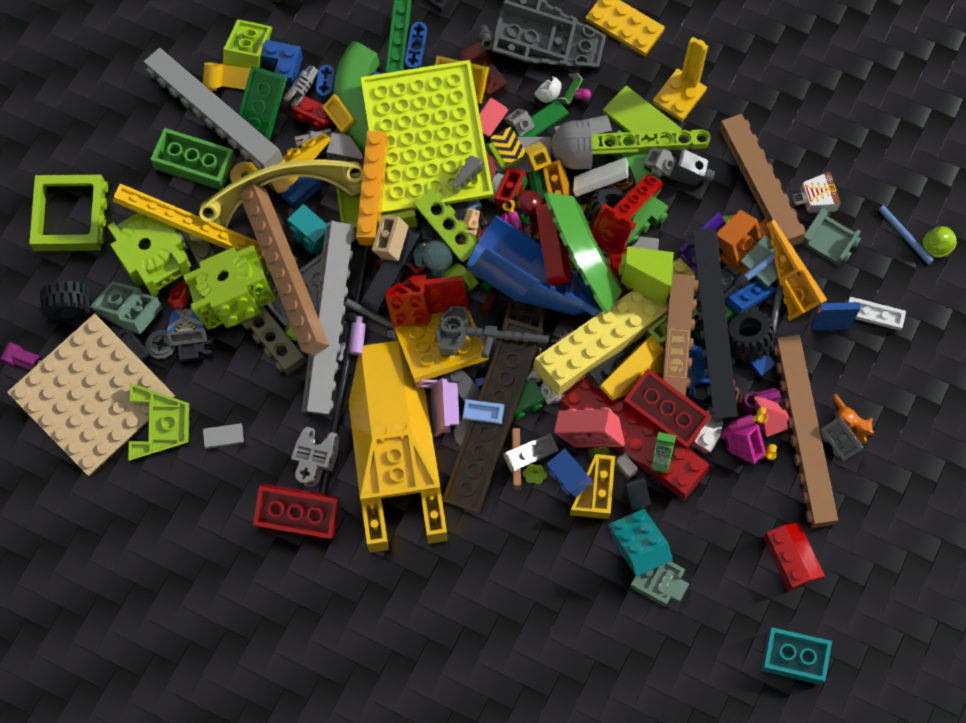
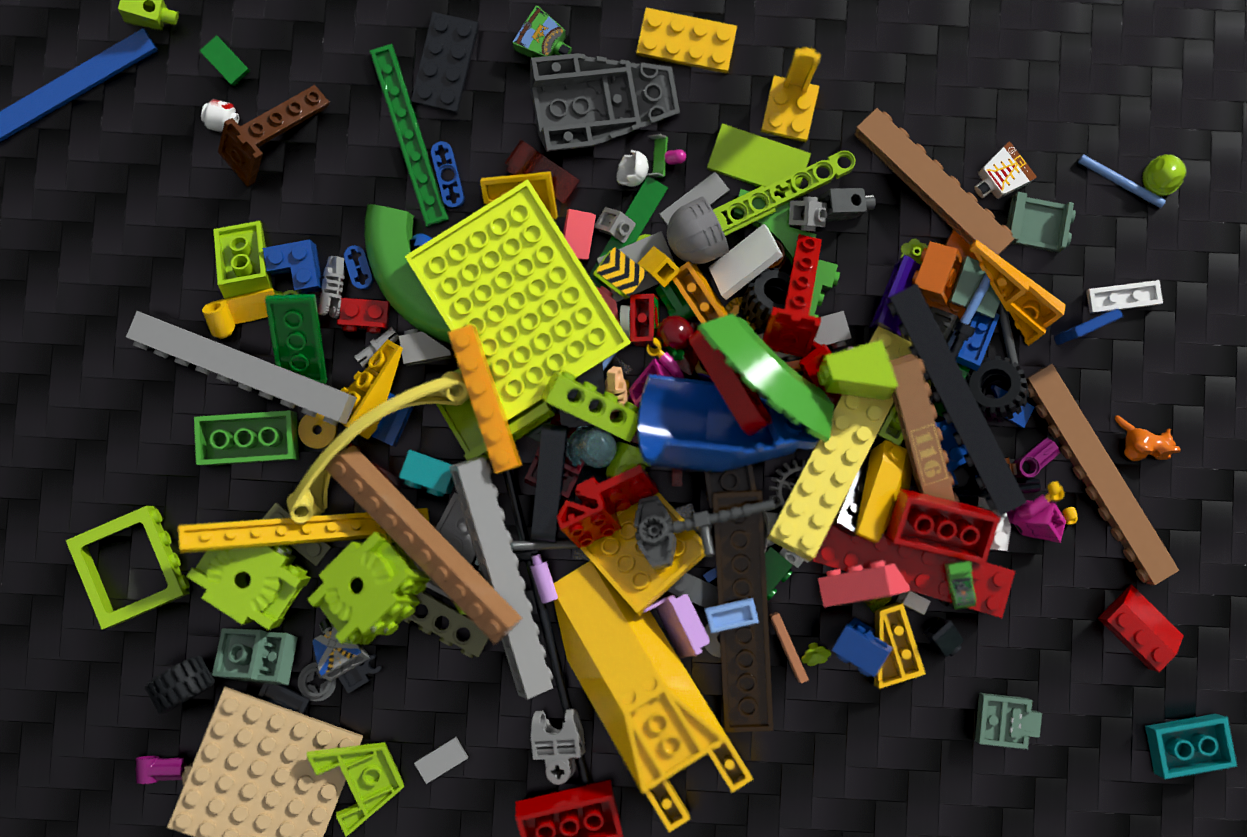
camera: 25 degrees left, 15 degrees up
red plate [168,283,190,309] -> none
yellow tile [322,94,357,134] -> none
tan brick [372,215,409,261] -> none
flat silver slope [452,155,484,195] -> none
dark grey pin [478,25,493,50] -> none
light grey tile [503,433,559,472] -> none
teal brick [608,509,673,577] -> none
coral slope [754,396,789,437] -> none
dark grey bracket [820,415,863,461] -> none

